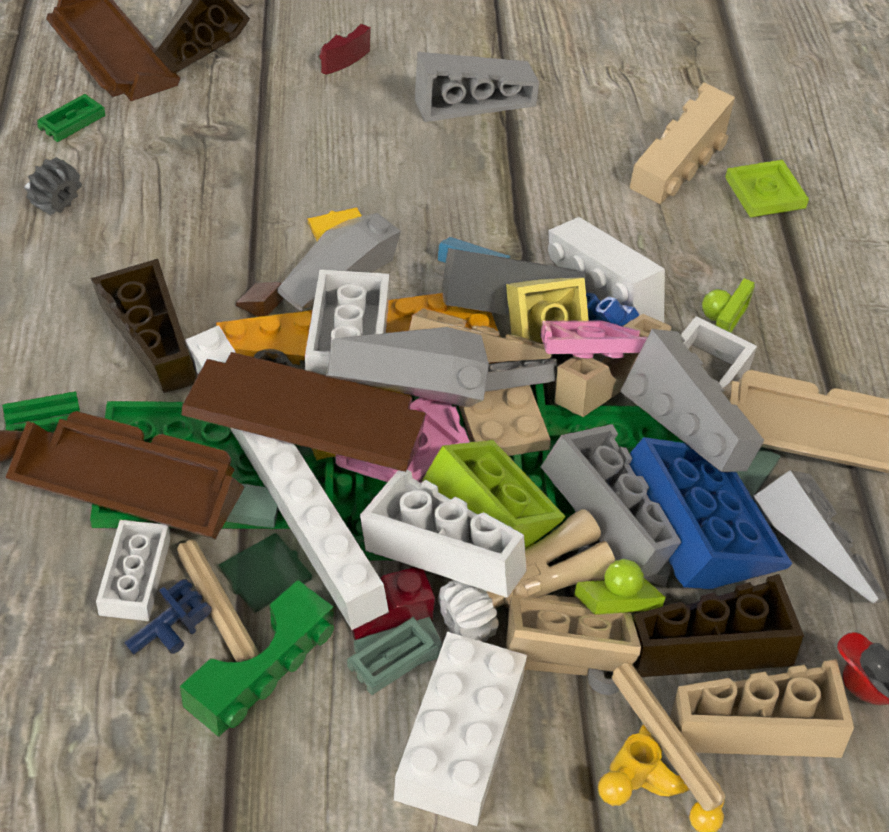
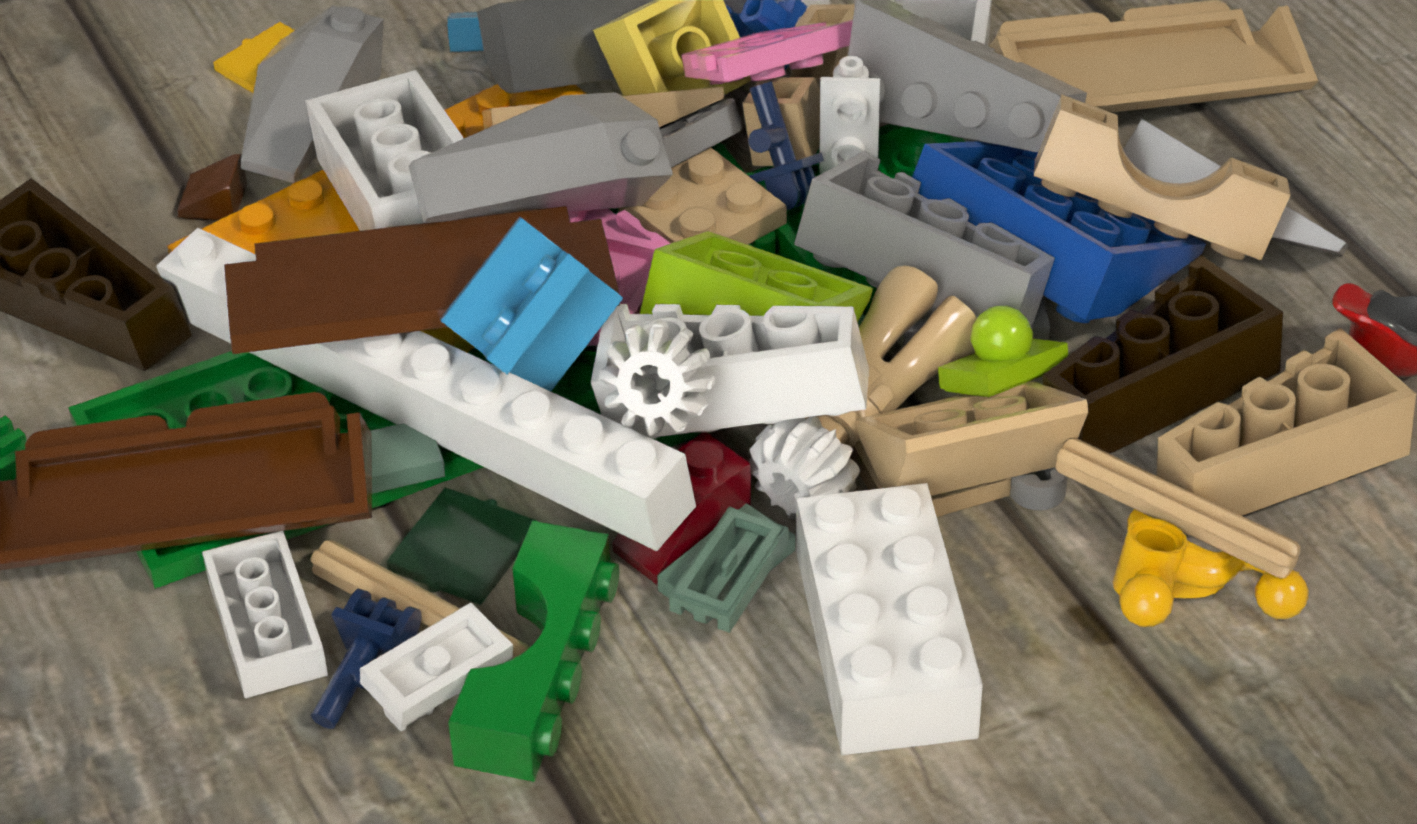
camera: 20 degrees left, 5 degrees down
none -> white hinge [360,603,513,731]
none -> dark azure bracket [440,217,623,391]
none -> white gear [599,320,715,436]
none -> dark blue arm [748,81,824,211]
none -> white hinge [819,56,880,173]
none -> tan arch [1033,95,1290,260]

